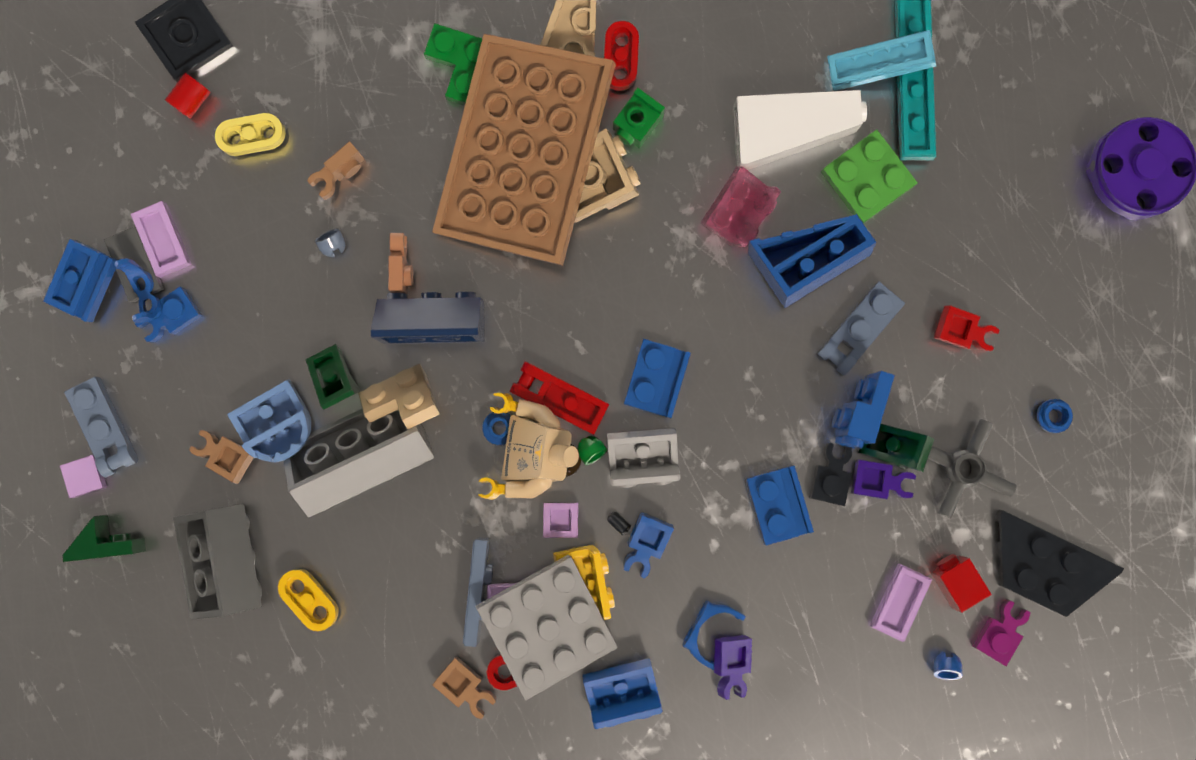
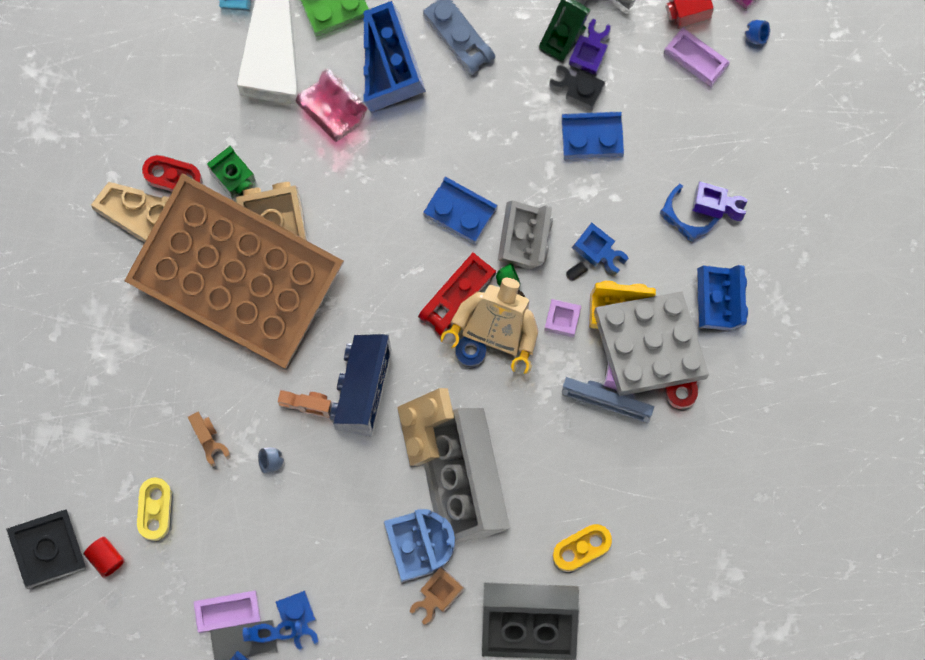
camera: 75 degrees left, 10 degrees down
dark green slope [305,344,361,410] -> none
green plate [424,23,483,106] -> none
medium nougat plate [432,656,497,719] -> none
blue plate [831,371,895,449] -> none

